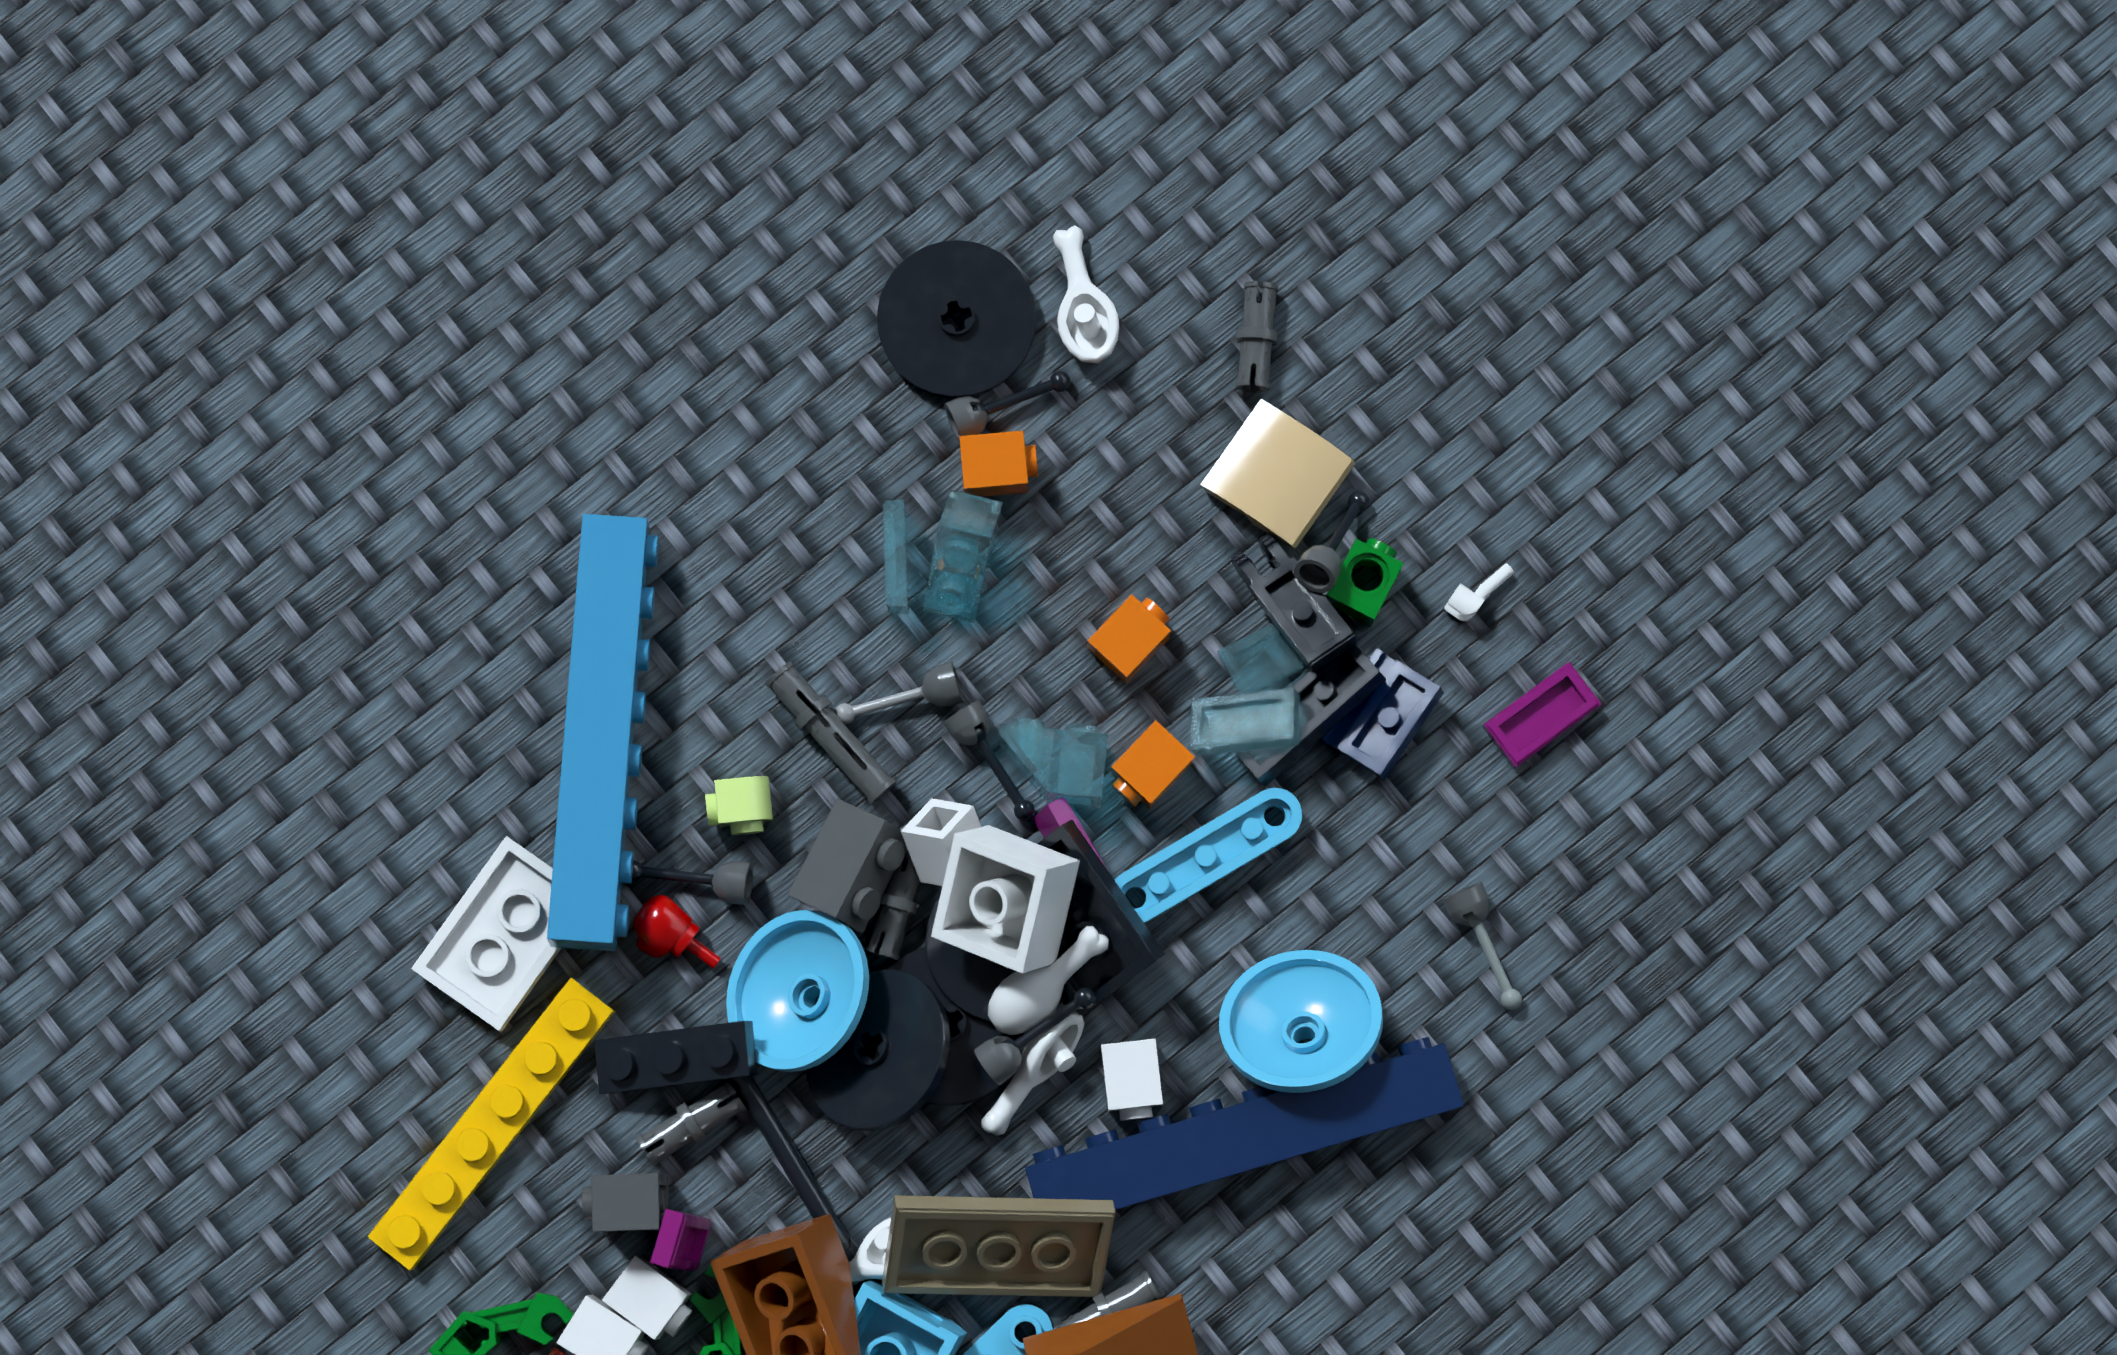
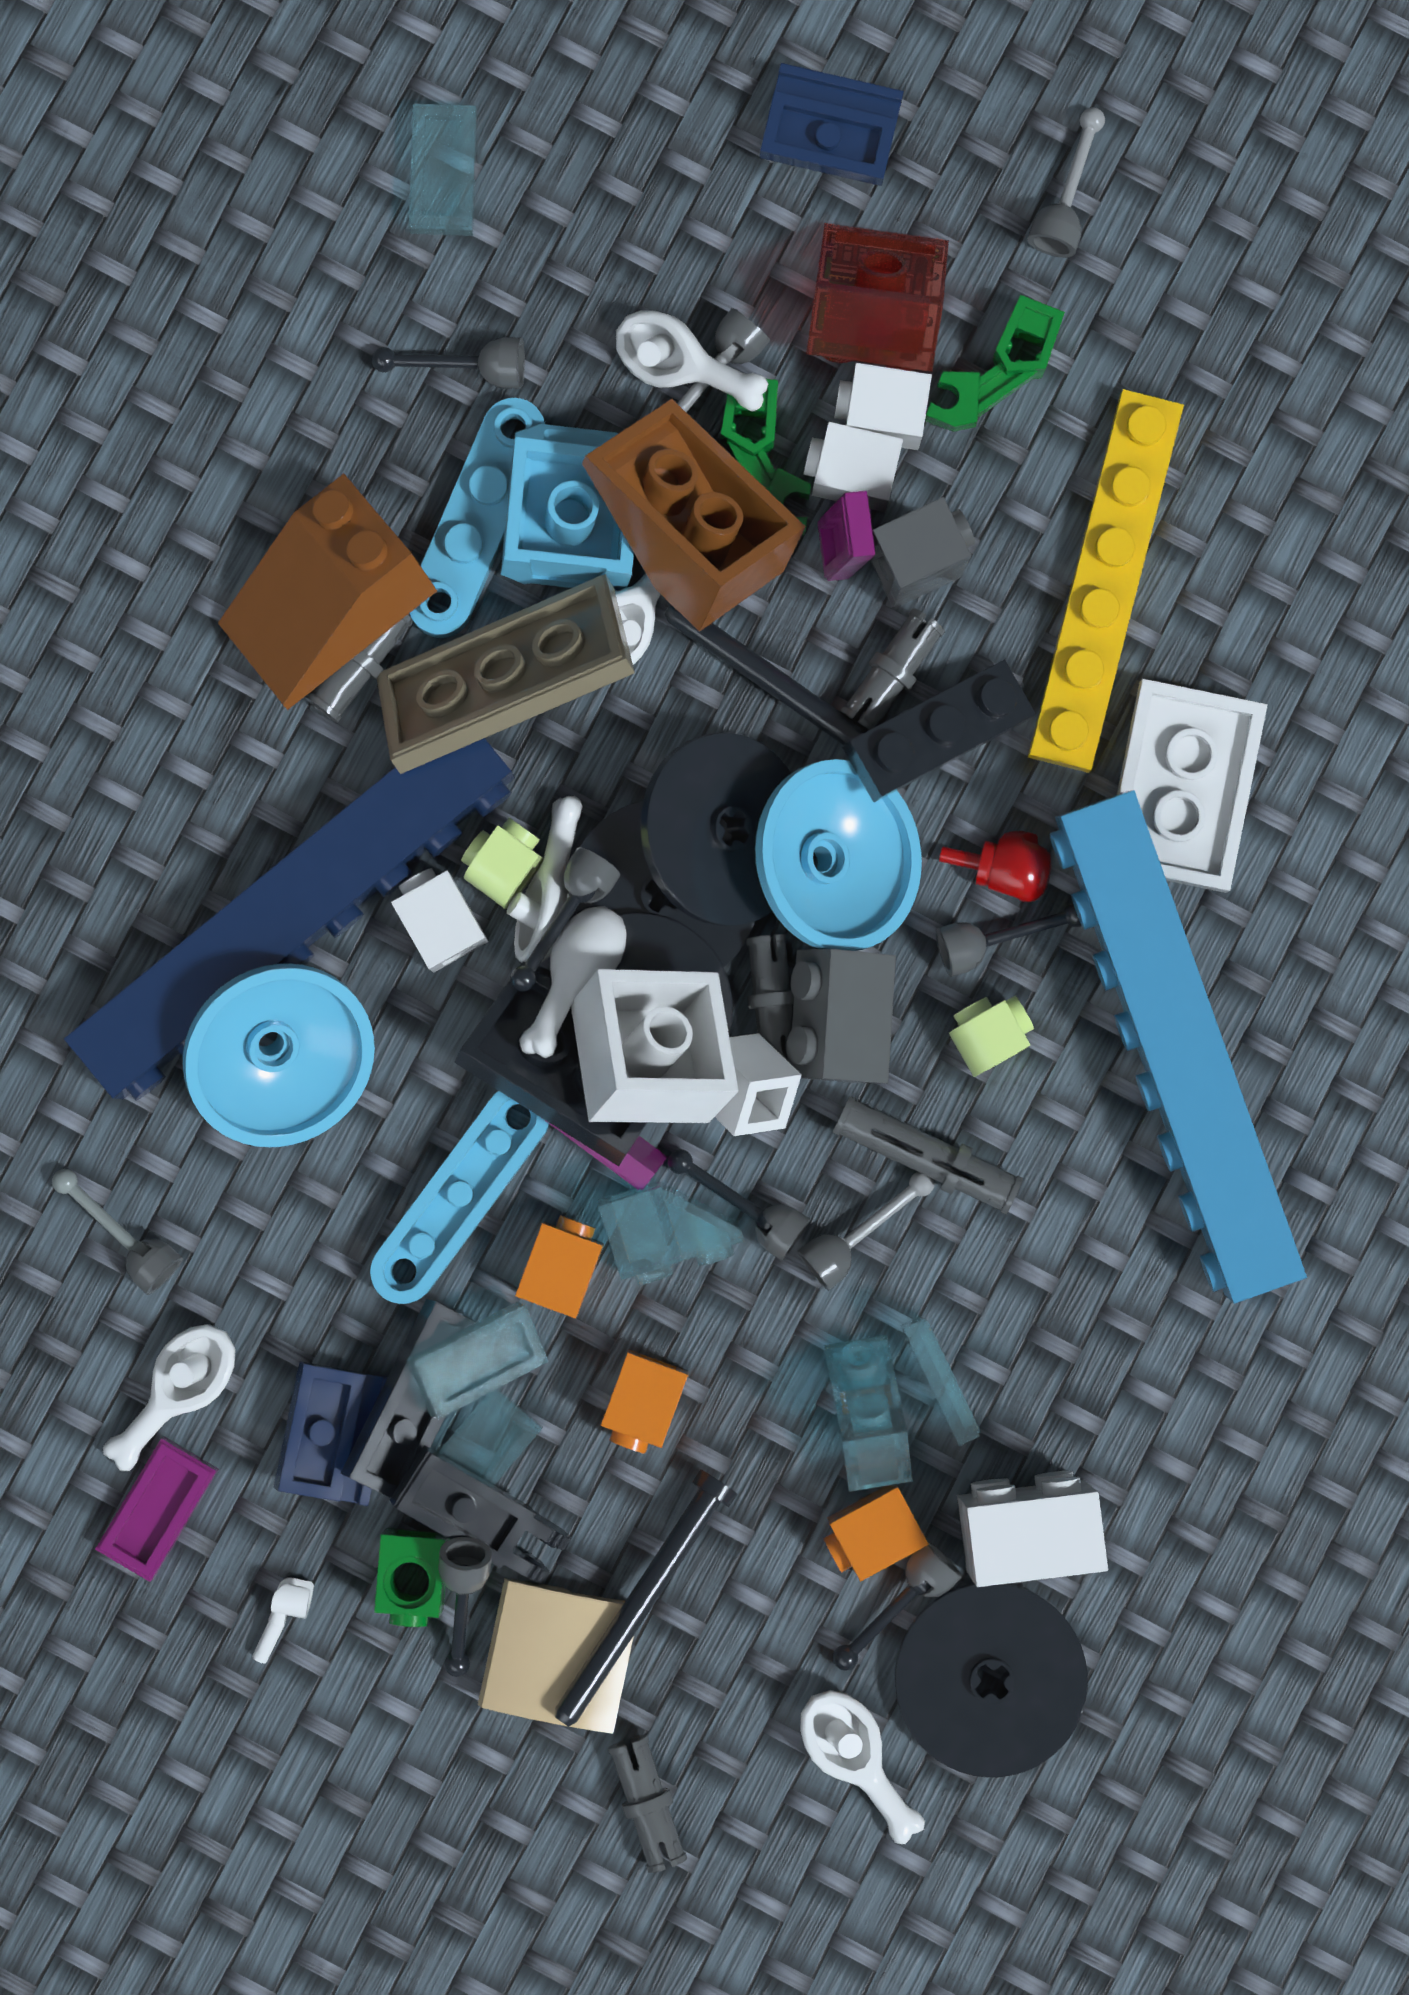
camera: 150 degrees right, 5 degrees up
none -> white piece [103,1324,235,1471]
none -> yellowish green plate [461,817,544,909]
none -> black bar [555,1469,738,1727]
none -> white brick [957,1471,1108,1587]

